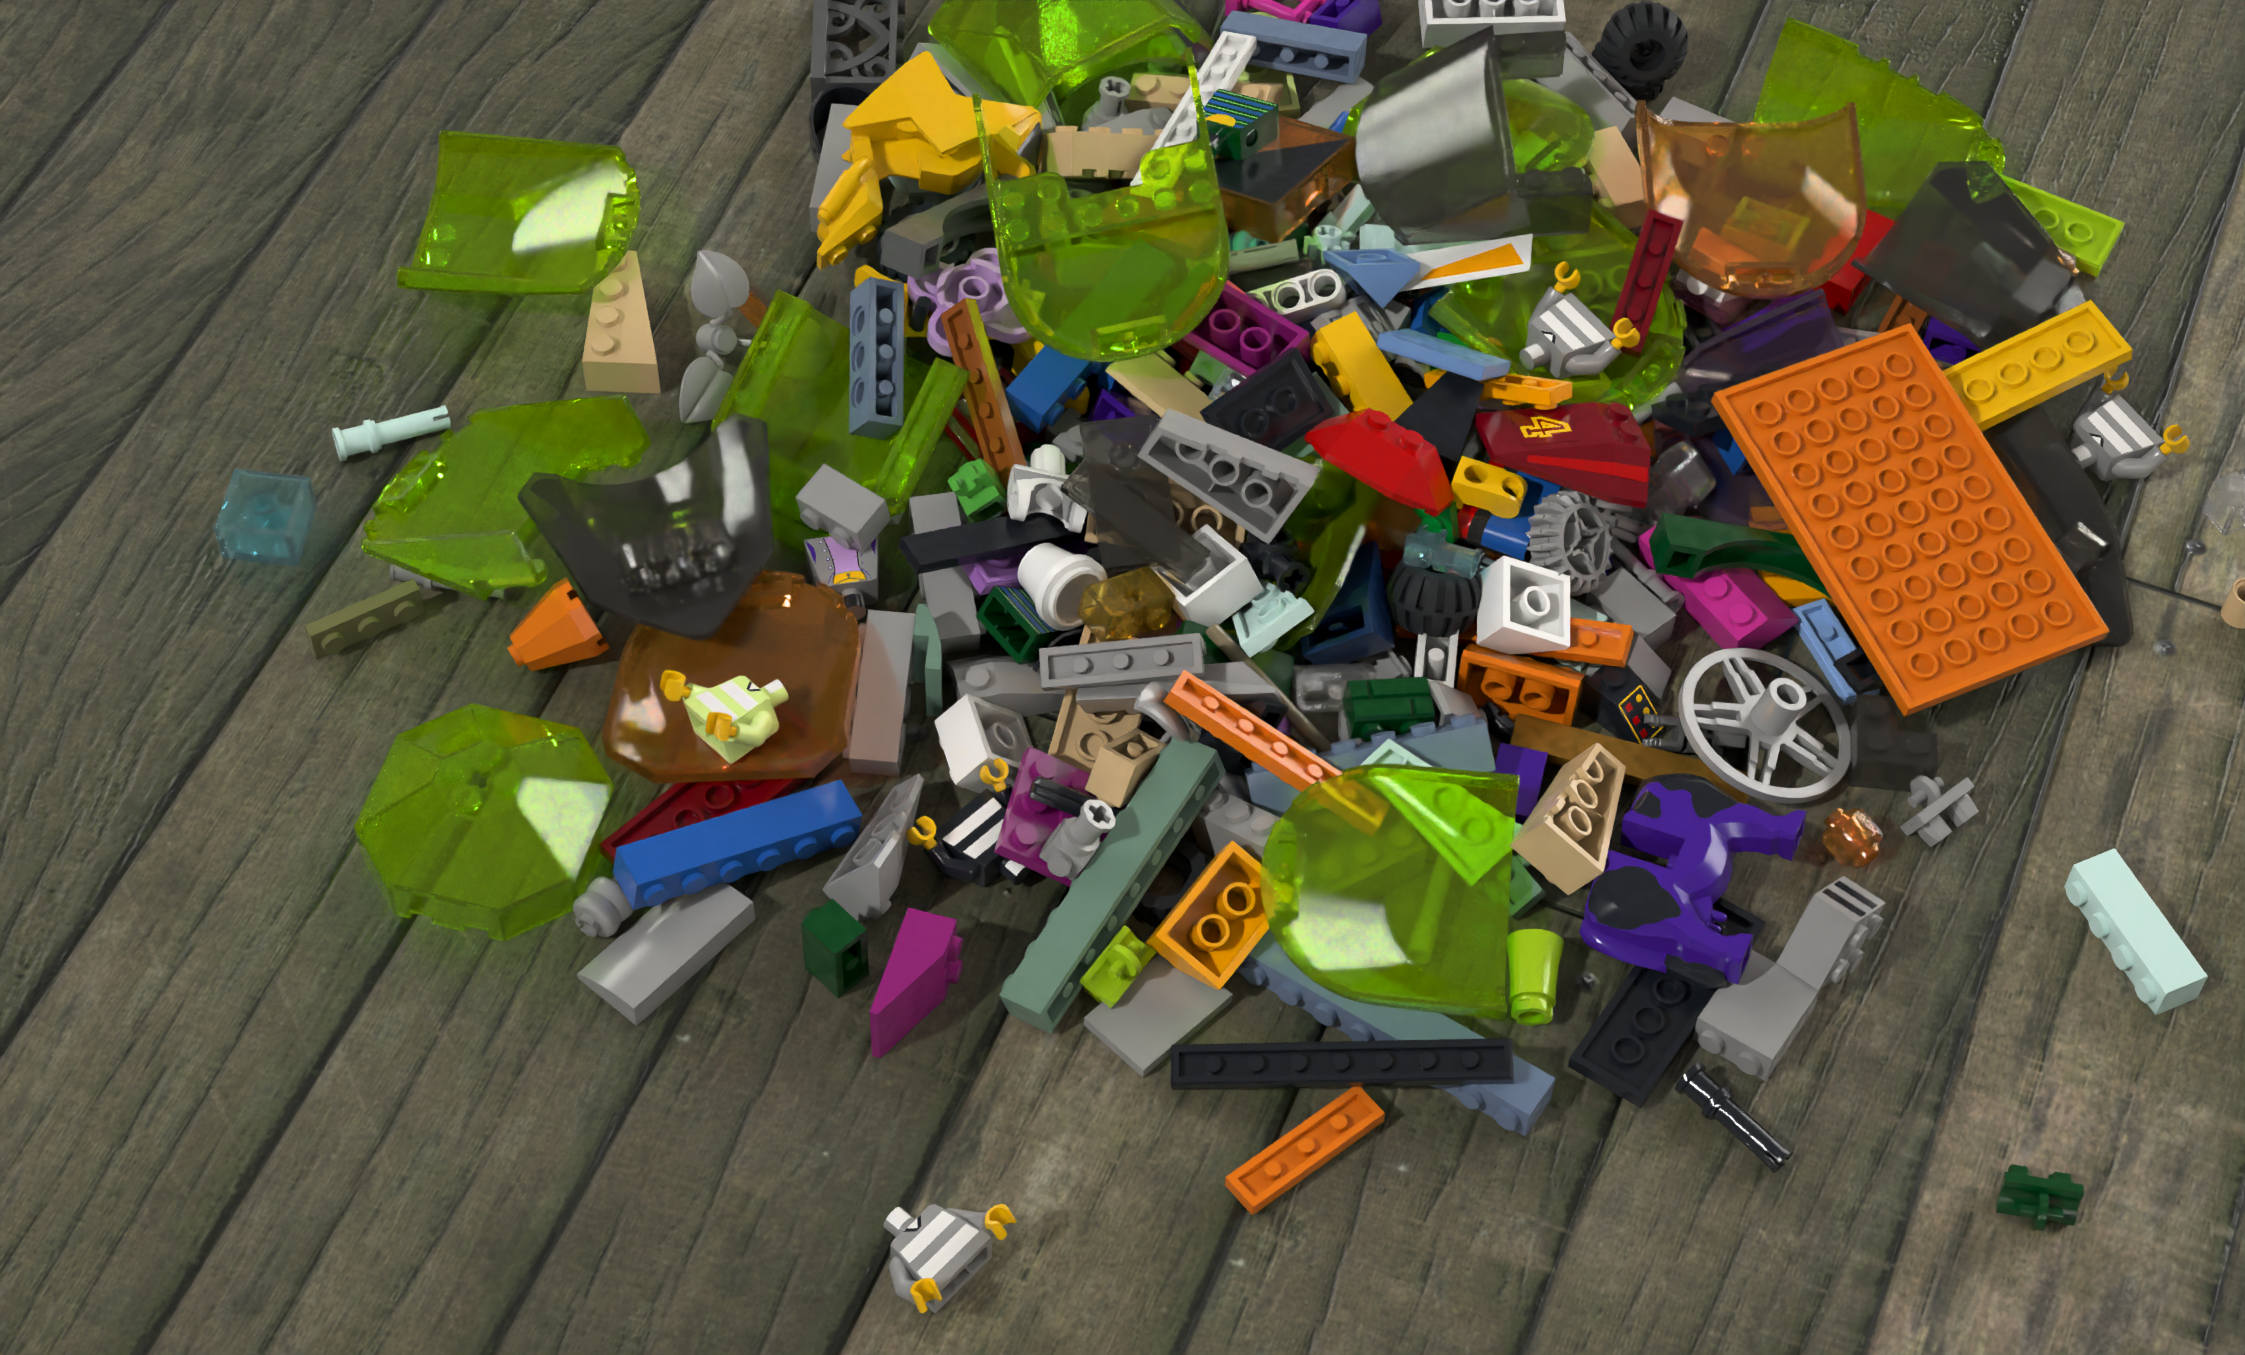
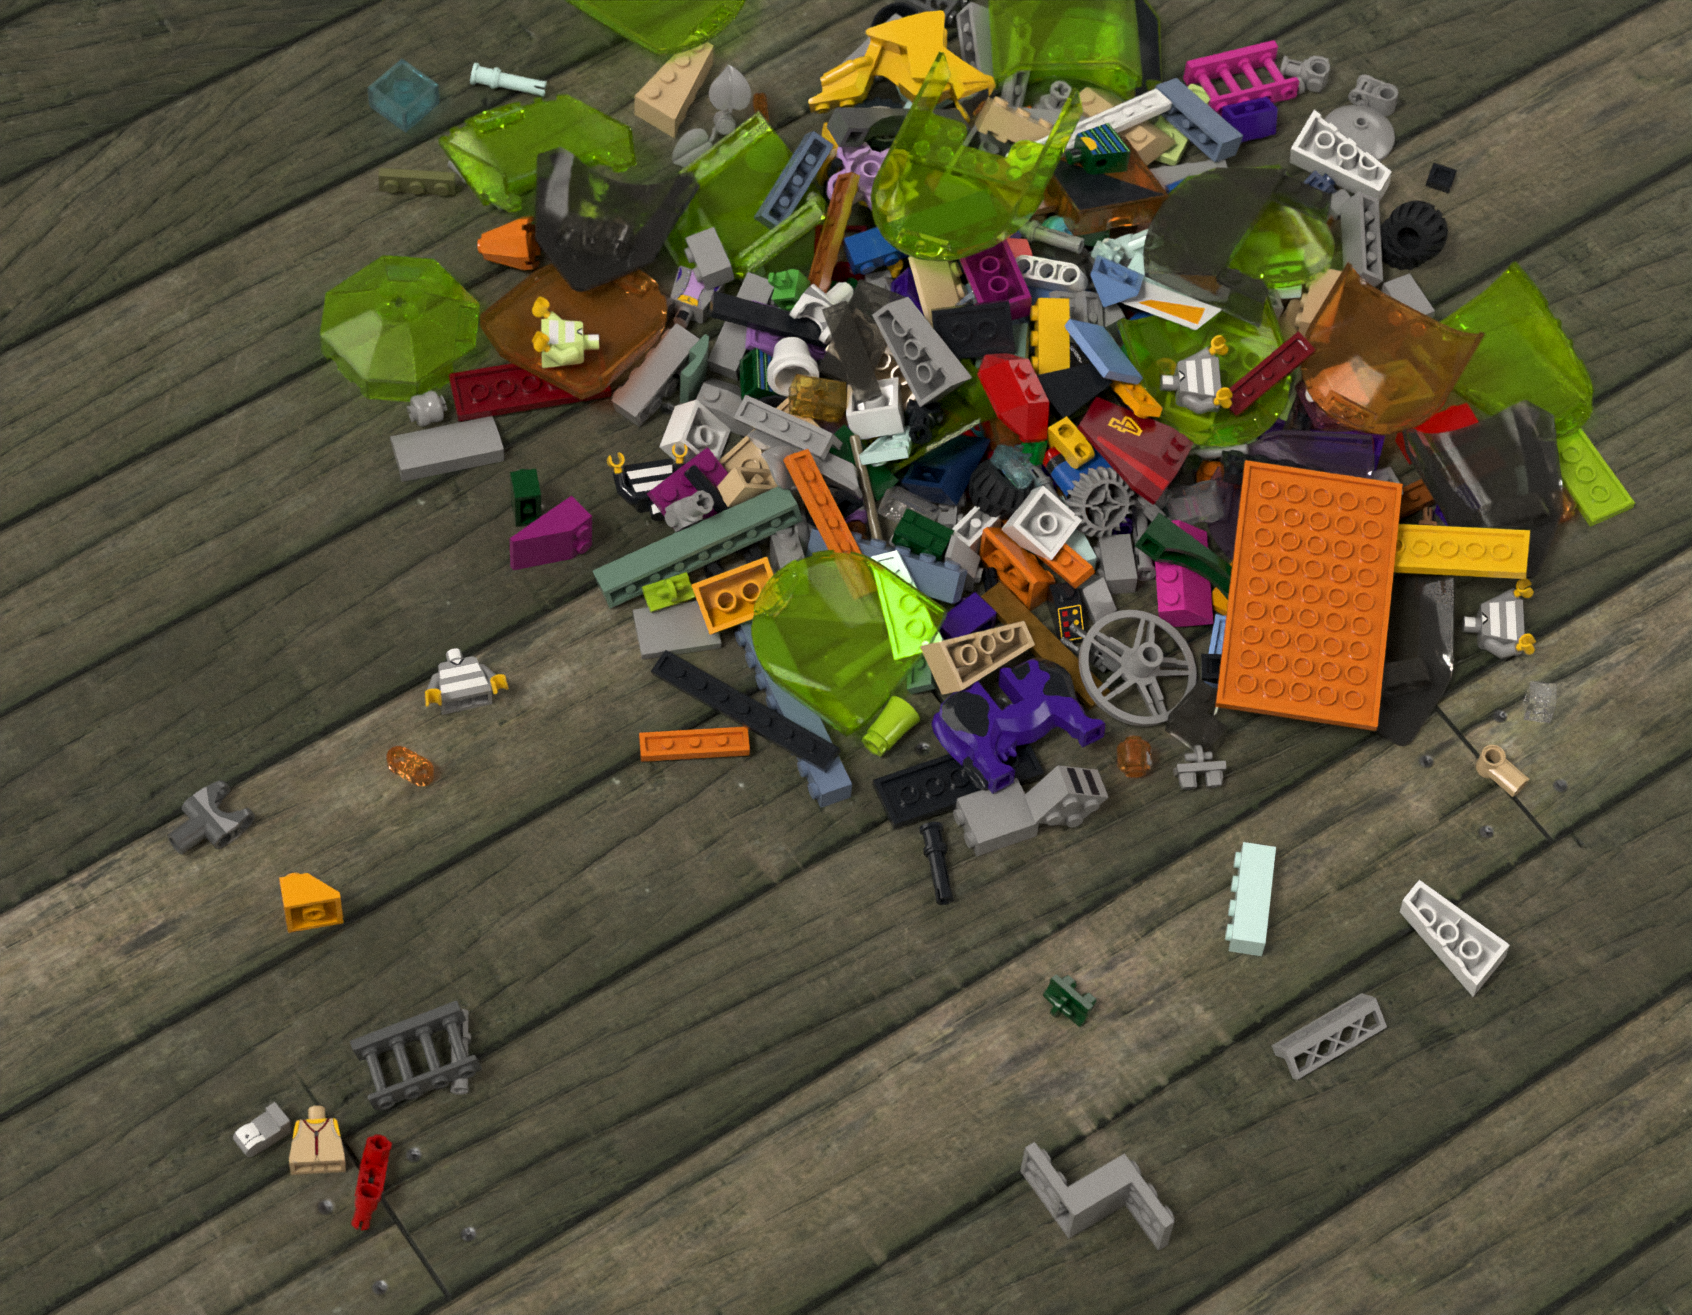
camera: 30 degrees right, 5 degrees up
blue brick [613,779,863,910] -> none
light grey wedge [822,774,924,923] -> none

